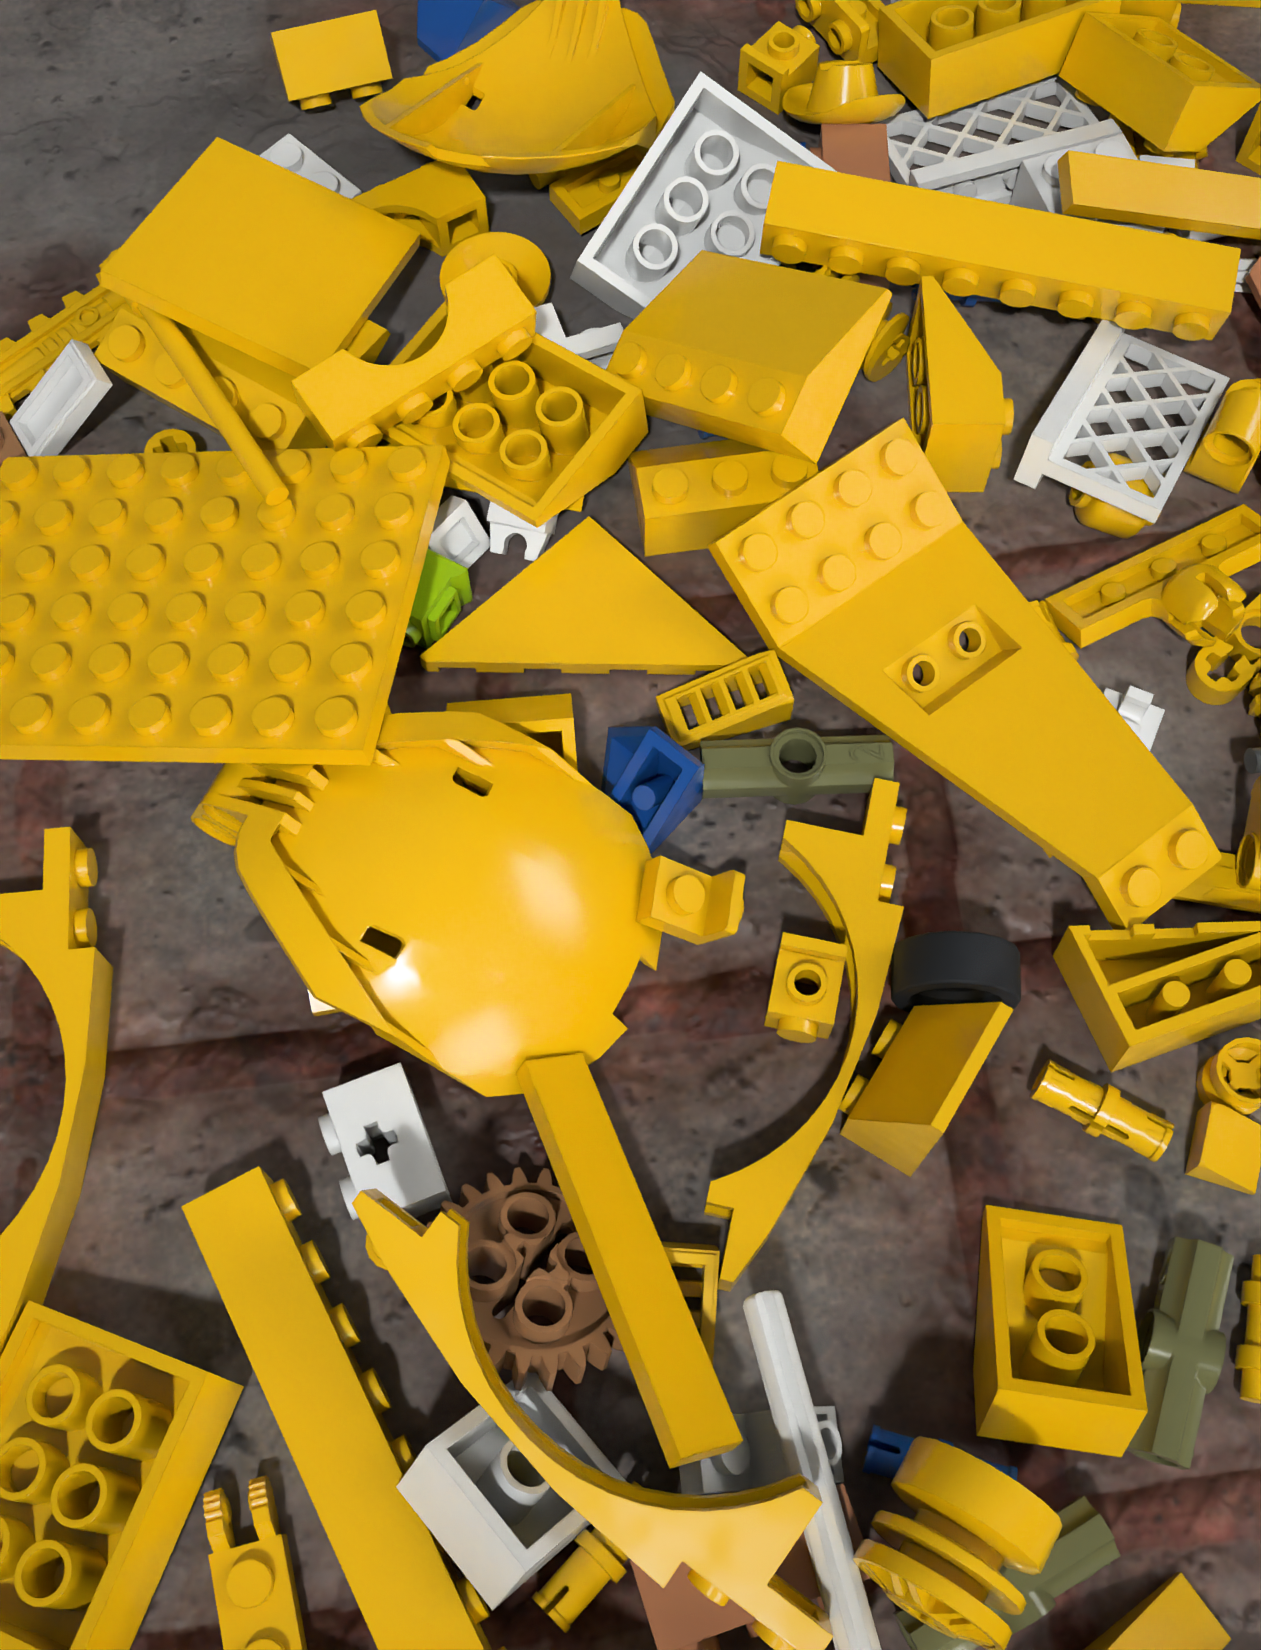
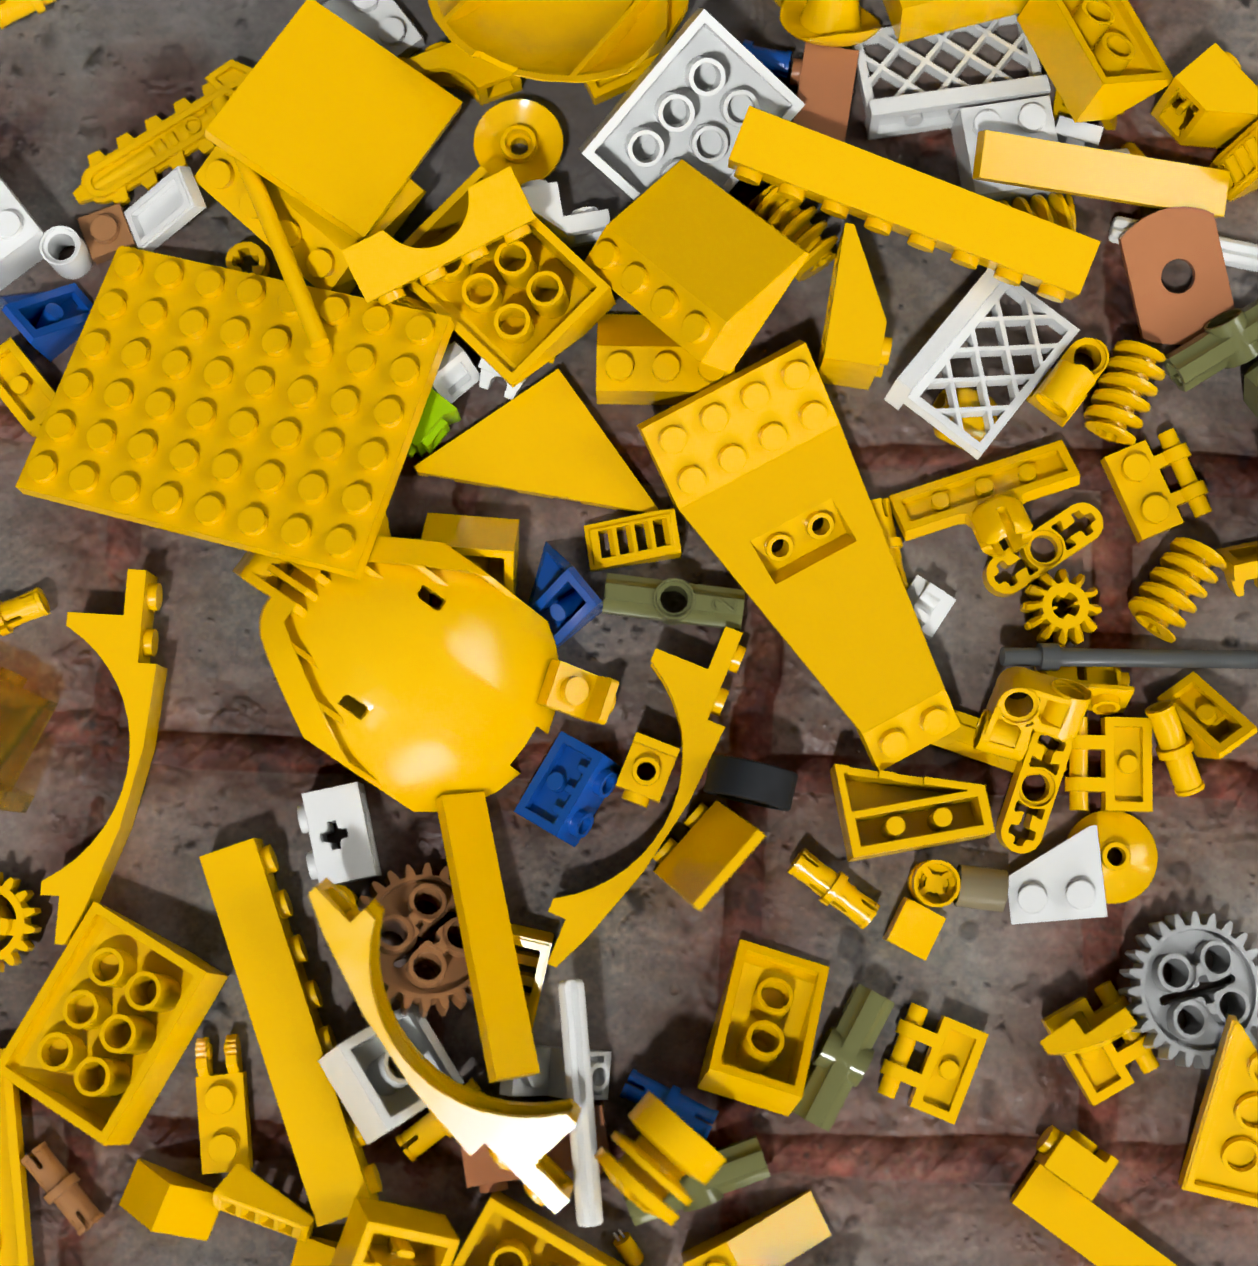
camera: 10 degrees right, 15 degrees up
none -> blue bracket [513,731,621,847]

